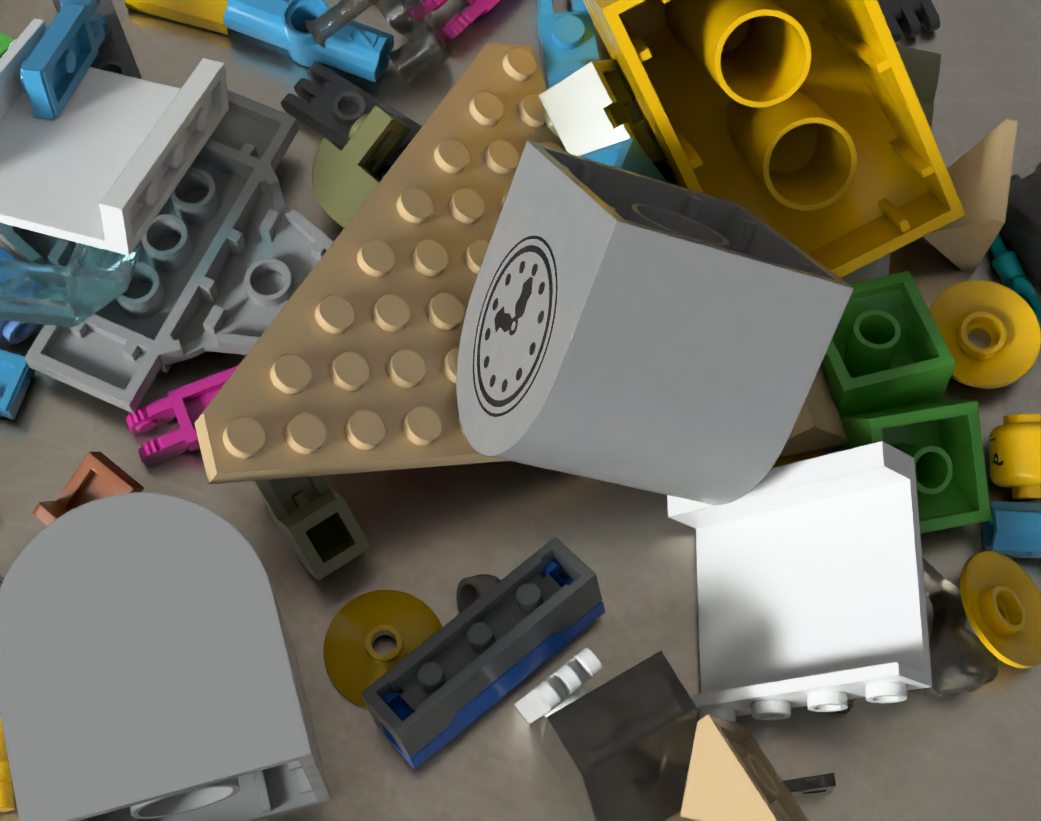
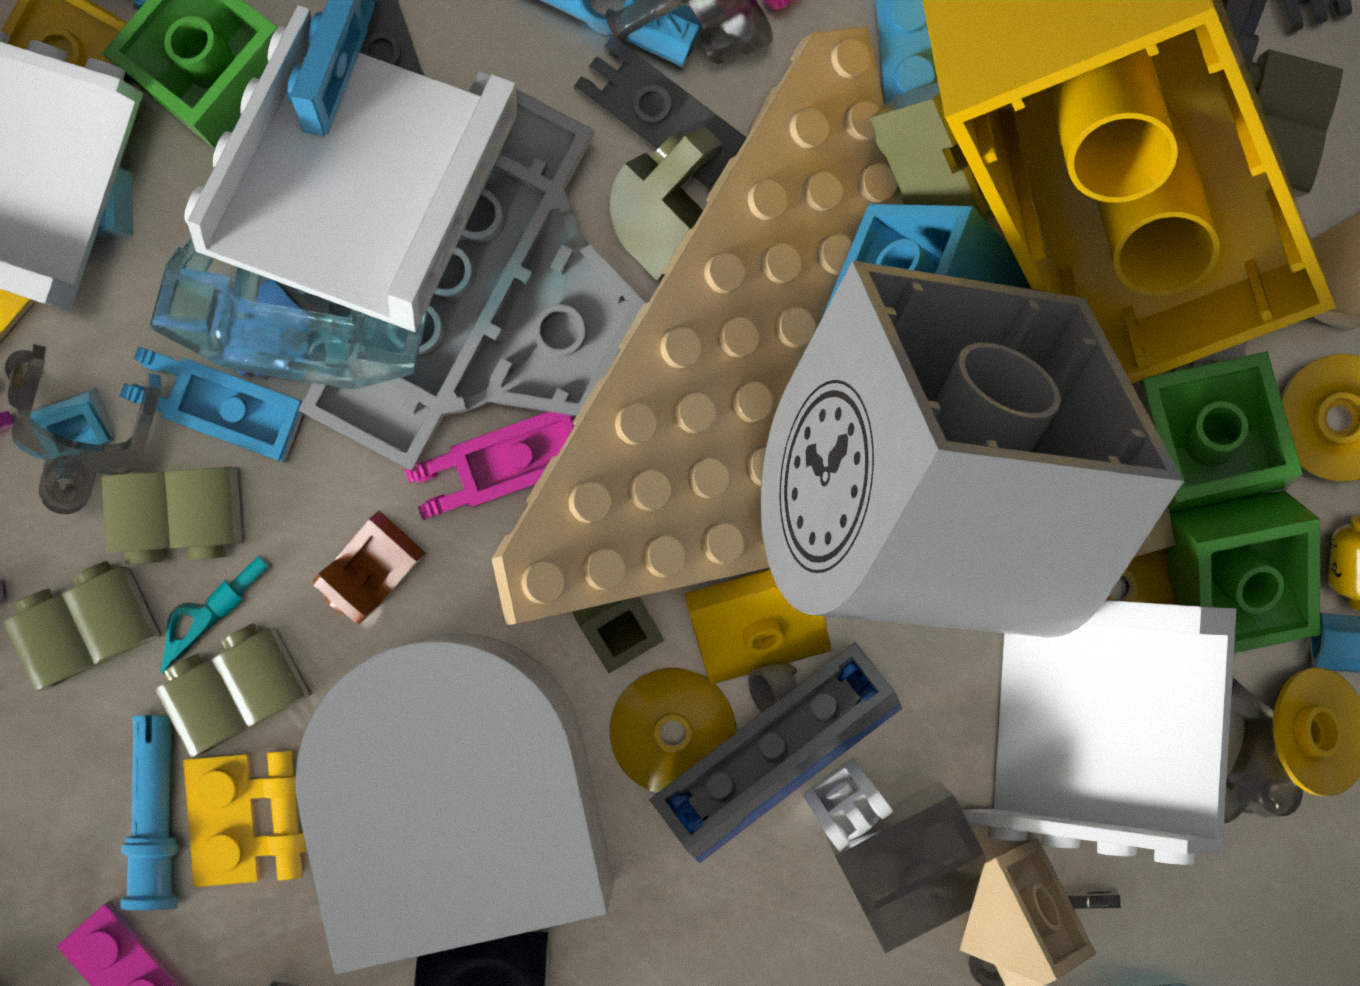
camera: 15 degrees right, 20 degrees up
none -> yellow plate [684,569,832,685]

